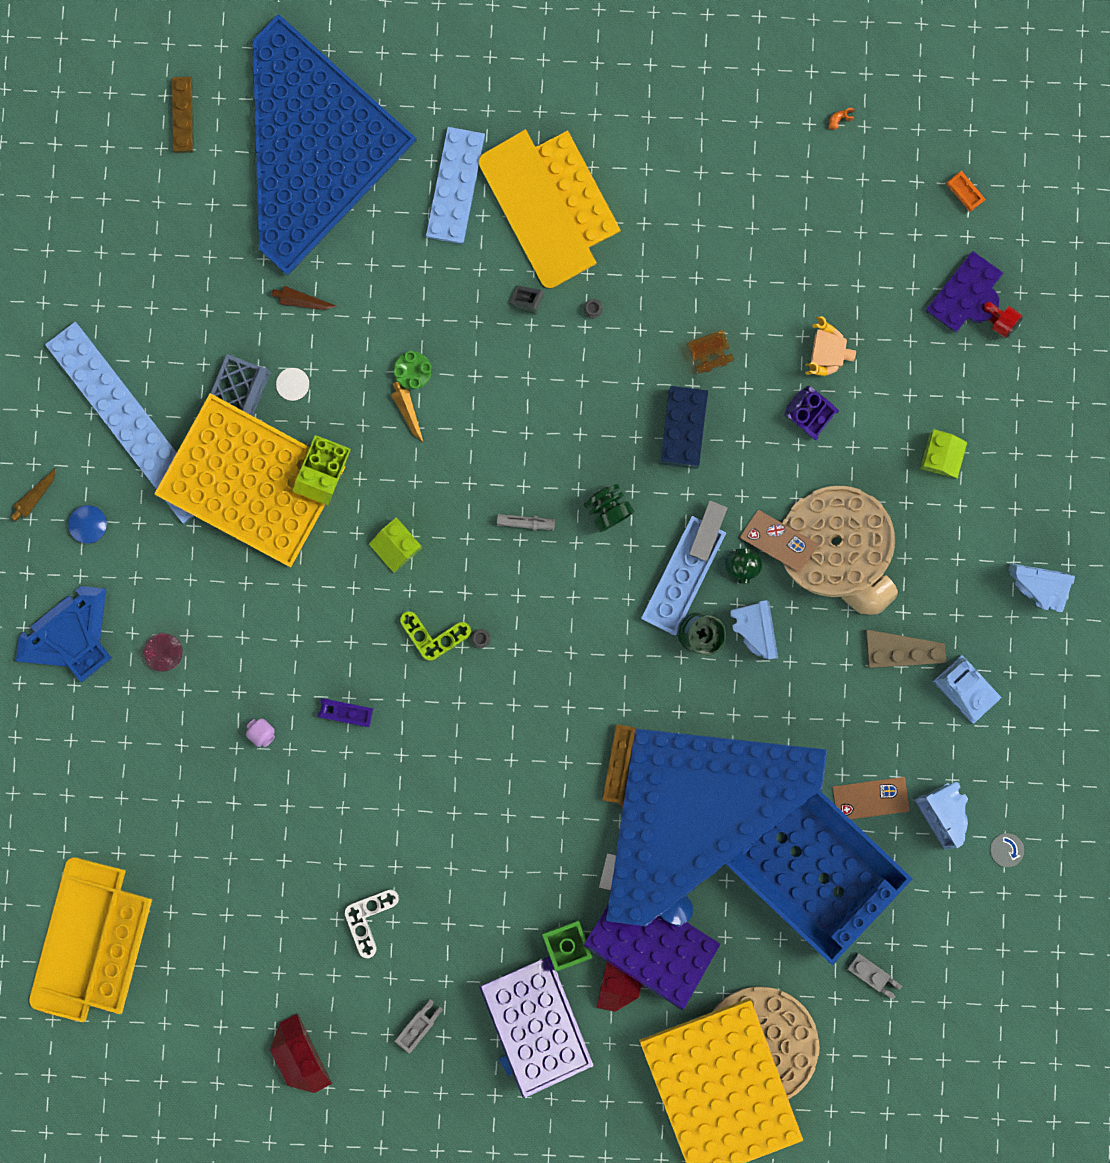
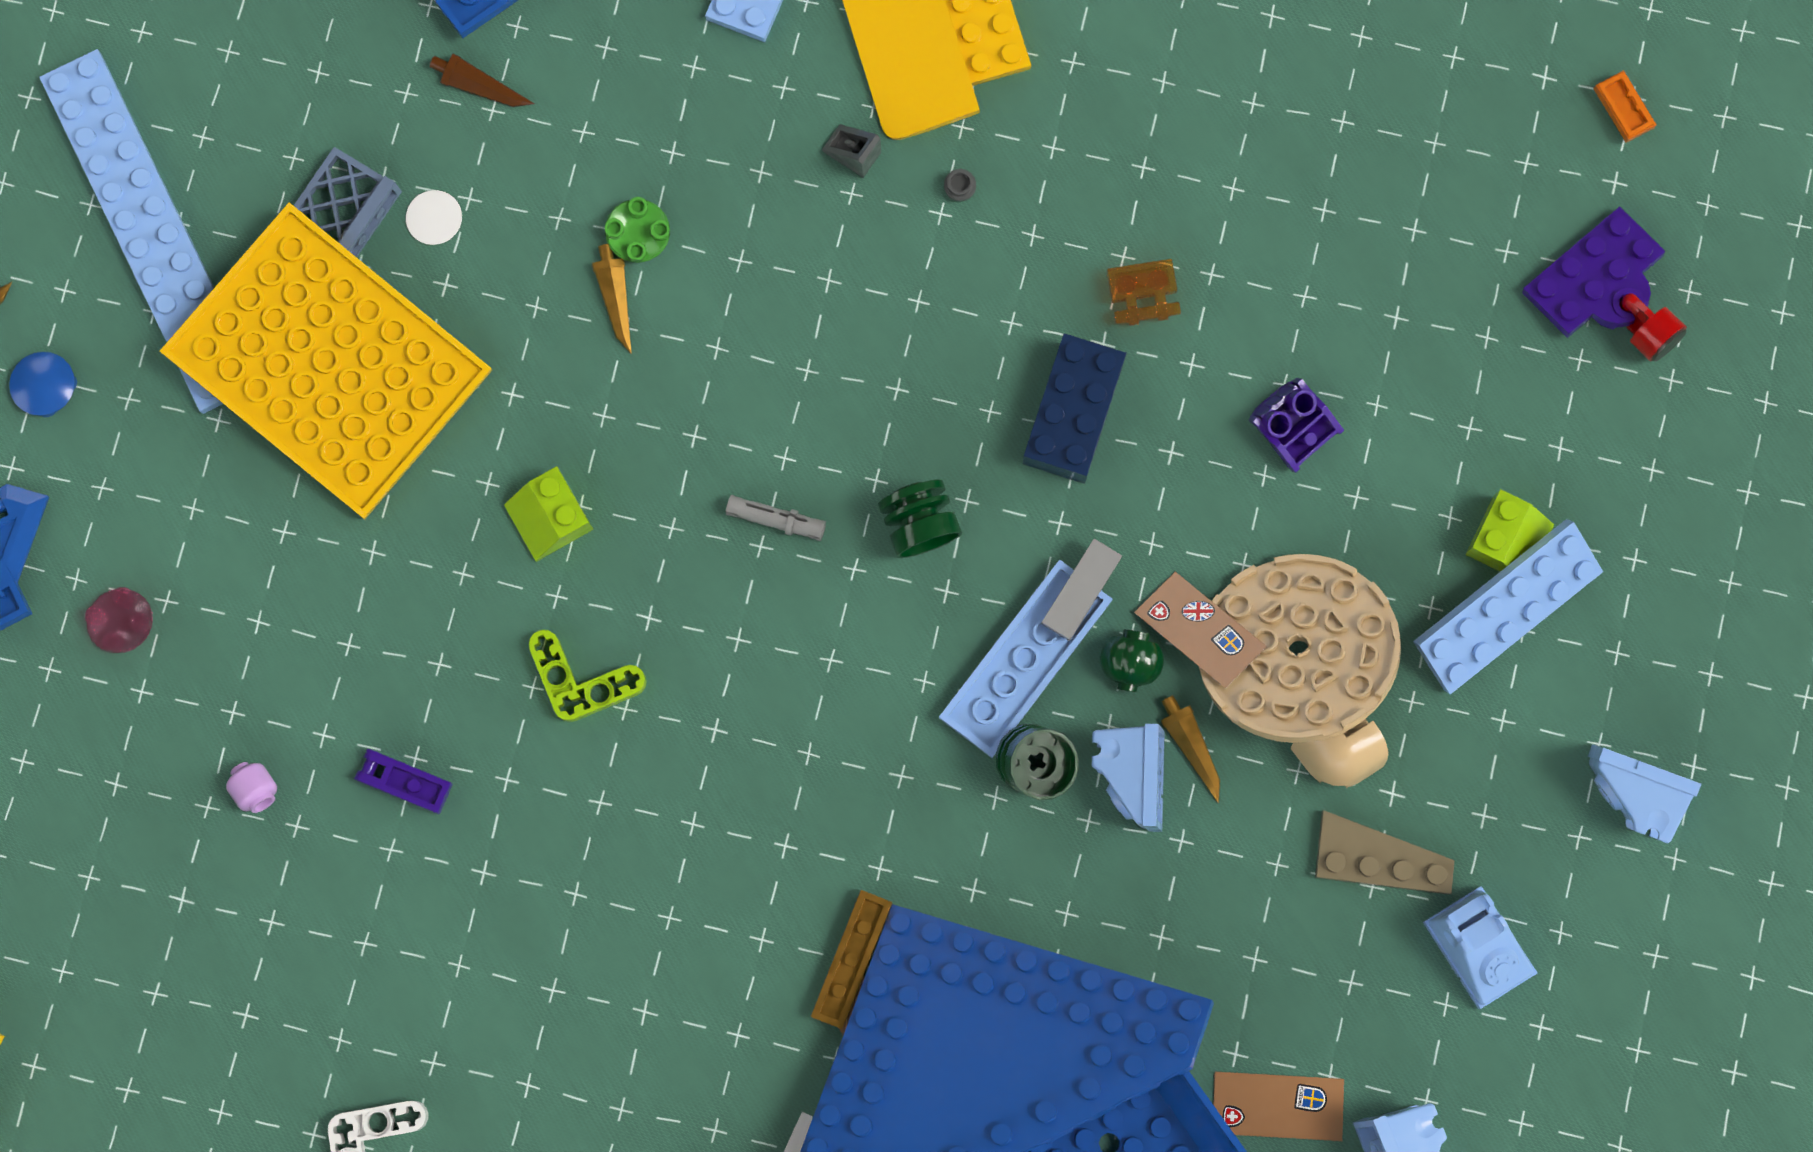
camera: 15 degrees right, 5 degrees down
lime slope [293,435,351,506] -> none
dark grey plate [471,629,491,648] -> none
light nougat torso [805,317,856,376] -> none
none -> pearl gold bar [1161,695,1220,804]
none -> light blue plate [1413,519,1603,694]

